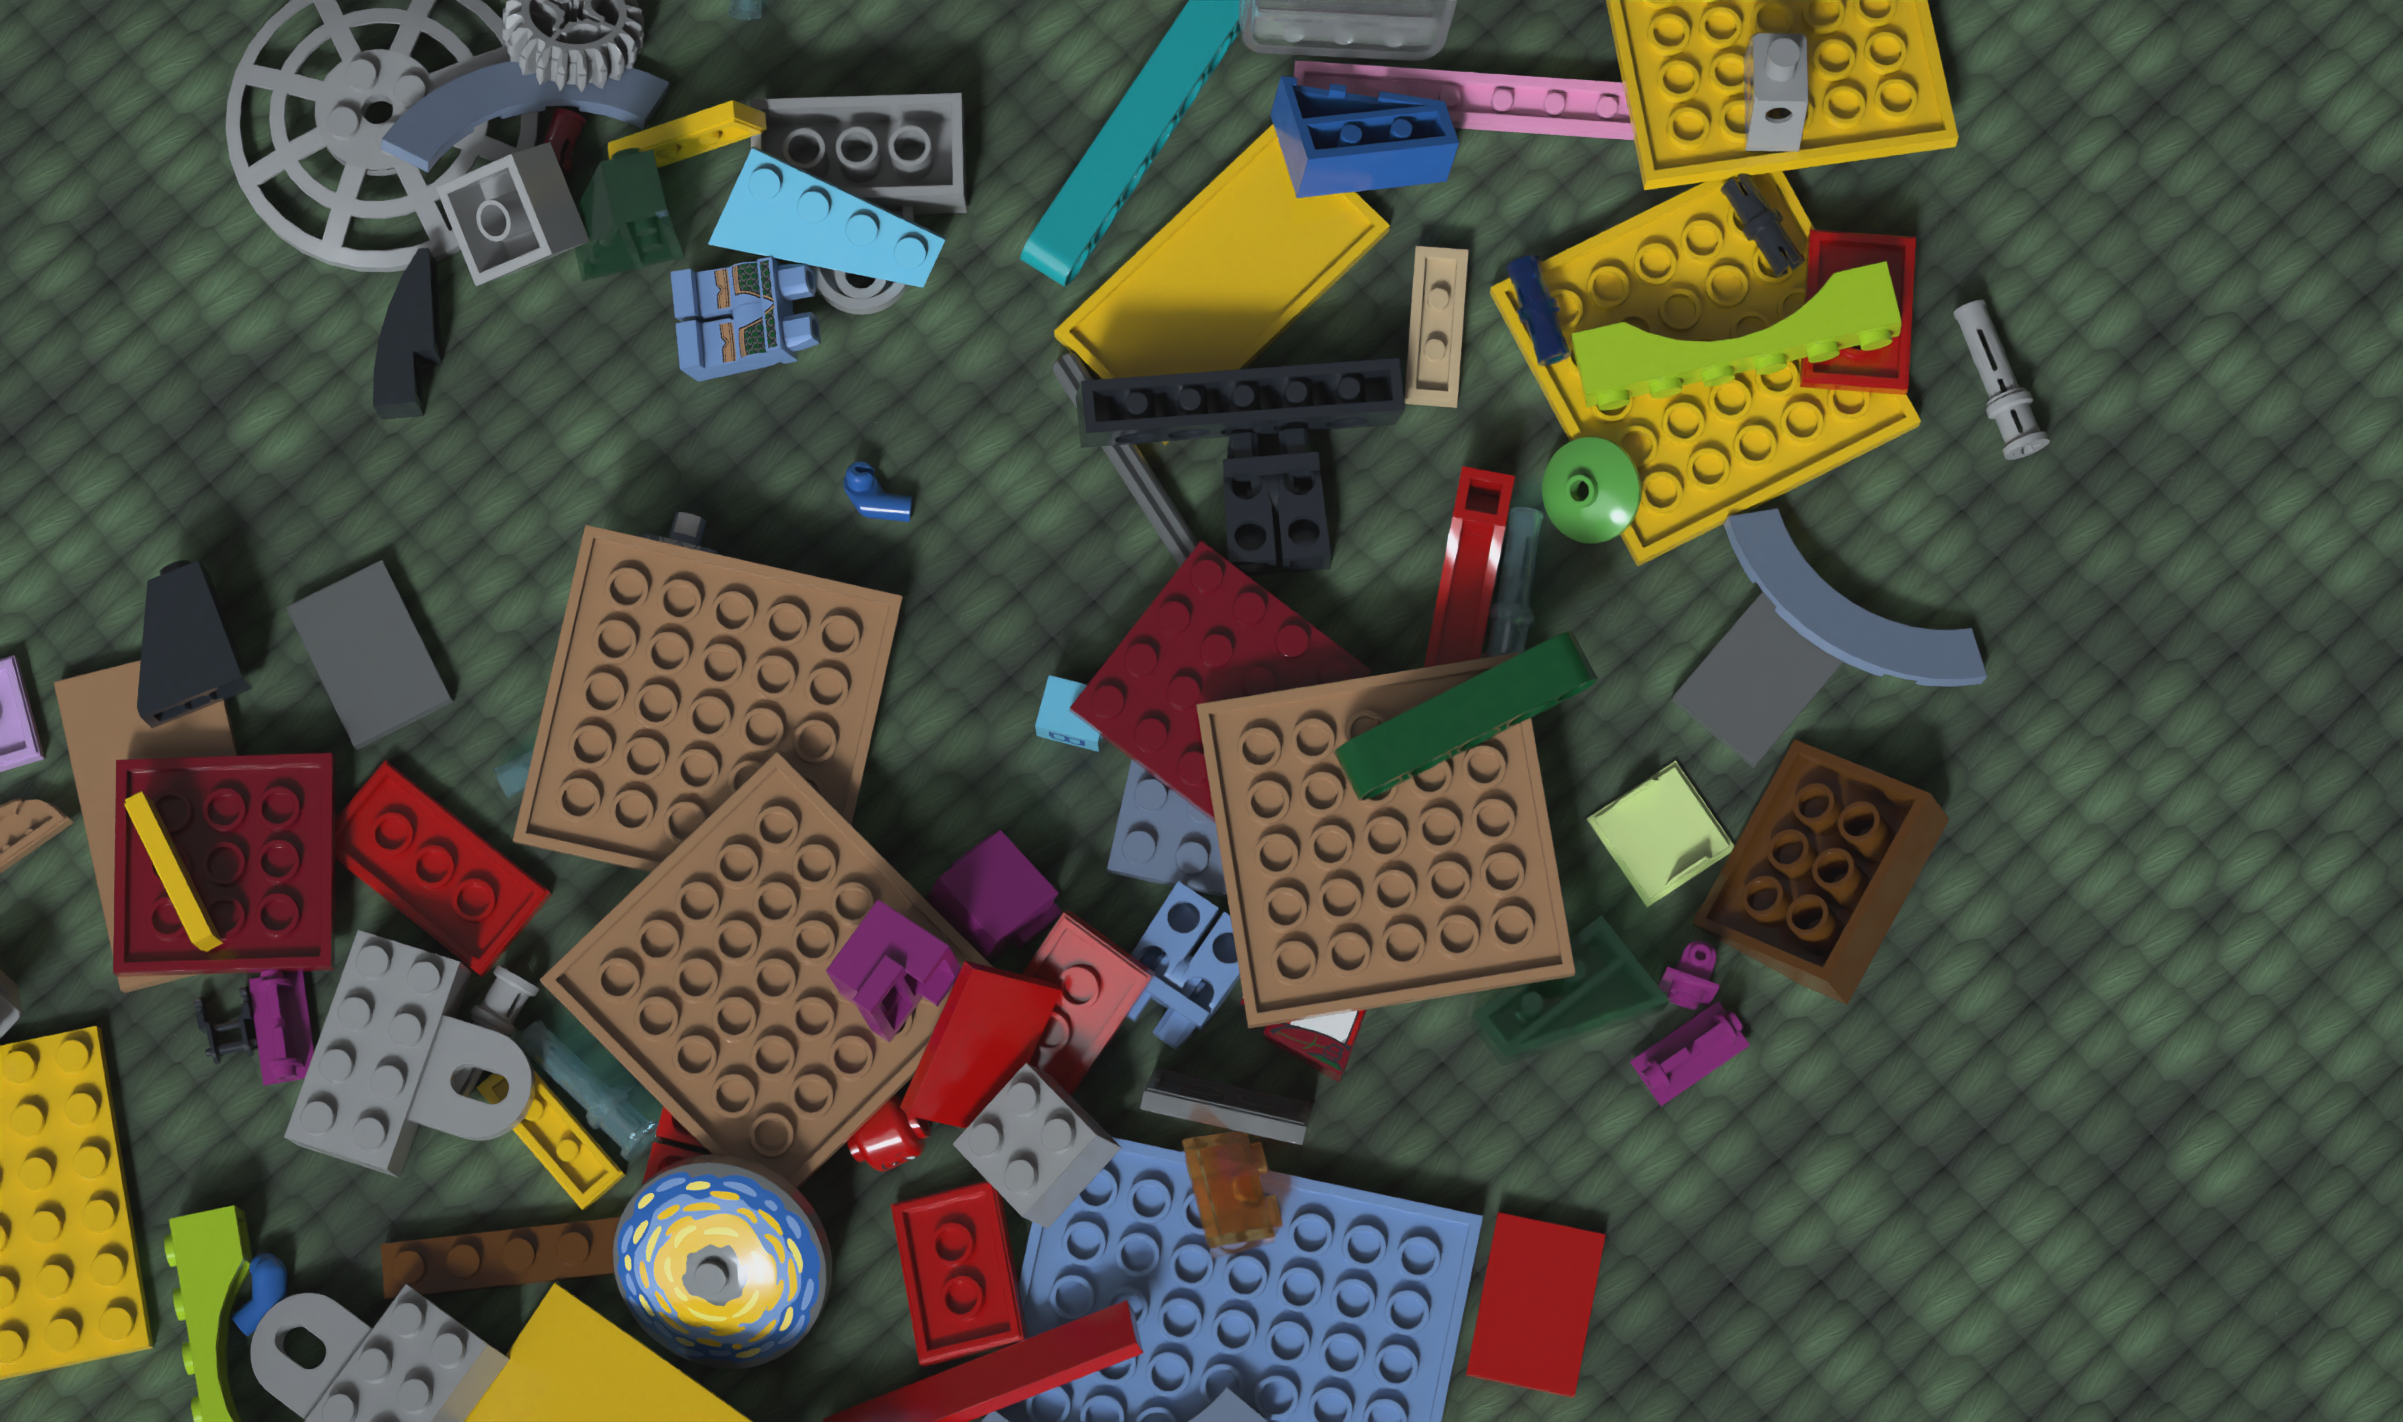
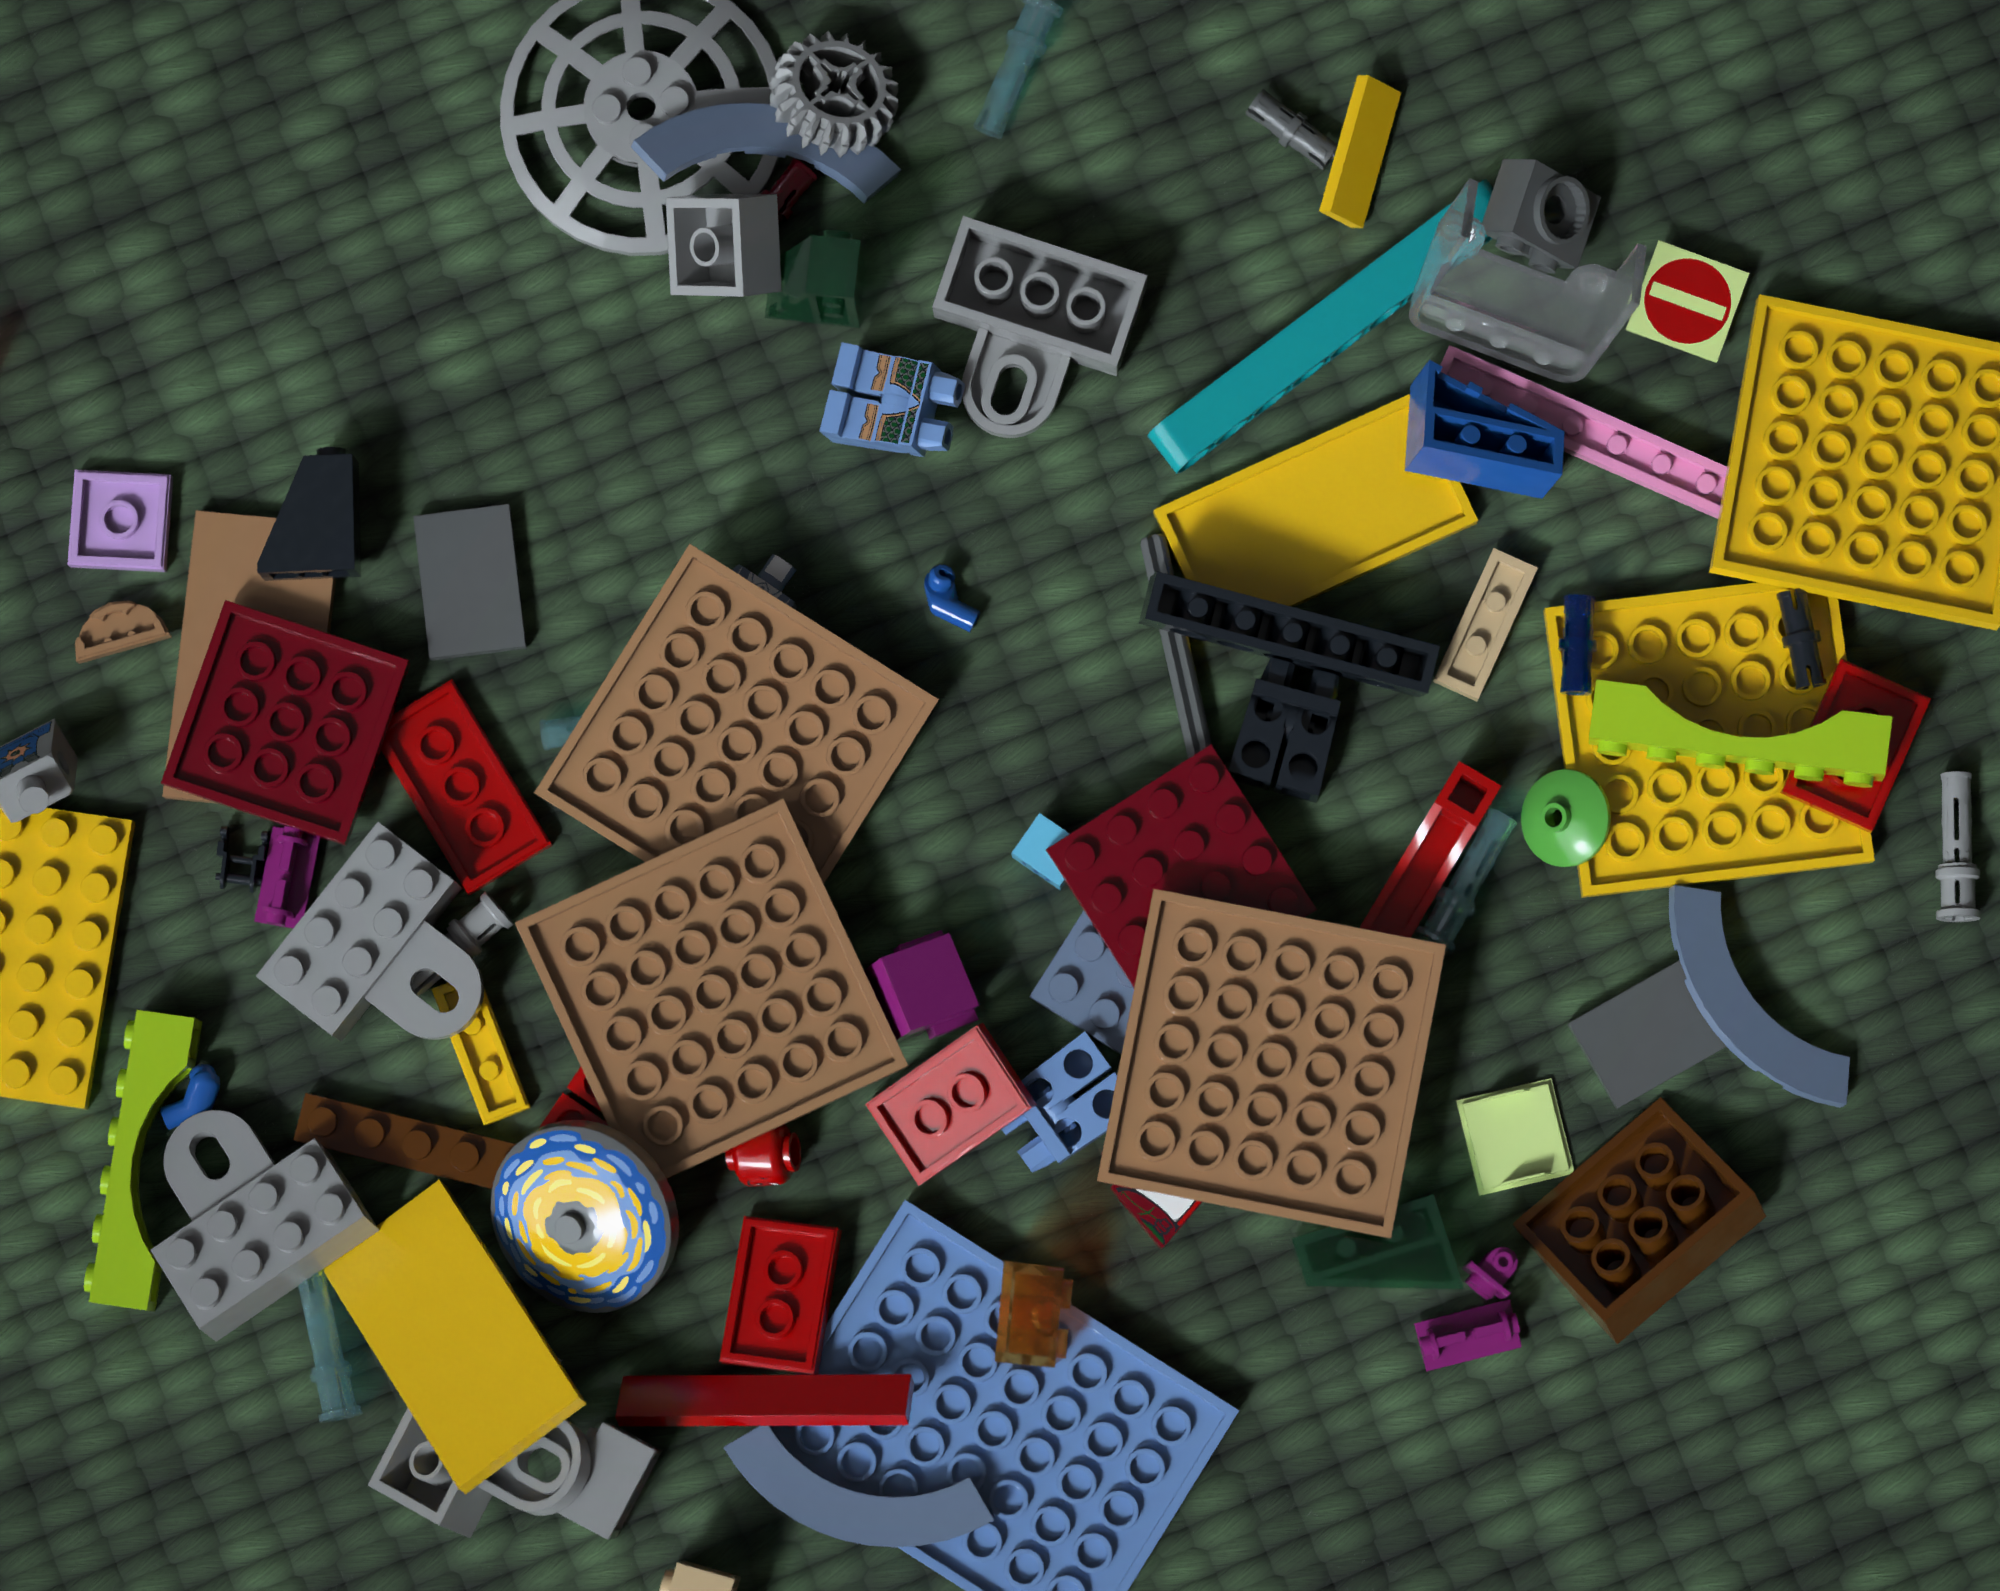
camera: 25 degrees right, 5 degrees up
yellow tile [124,791,223,952] -> none
black slope [373,248,442,420] -> none
clear light blue pin [517,1020,659,1161] -> none
yellow tile [608,100,767,173] -> none
medium azure wing [708,146,946,288] -> none
magenta plate [826,900,961,1043] -> none
red tile [900,961,1062,1129] -> none
light grey brick [953,1063,1122,1228] -> none
dark grey tile [1140,1068,1313,1145] -> none
dark green beam [1334,631,1599,801] -> none
red tile [1465,1212,1606,1398] -> none
light grey torso [1744,33,1808,152] -> none

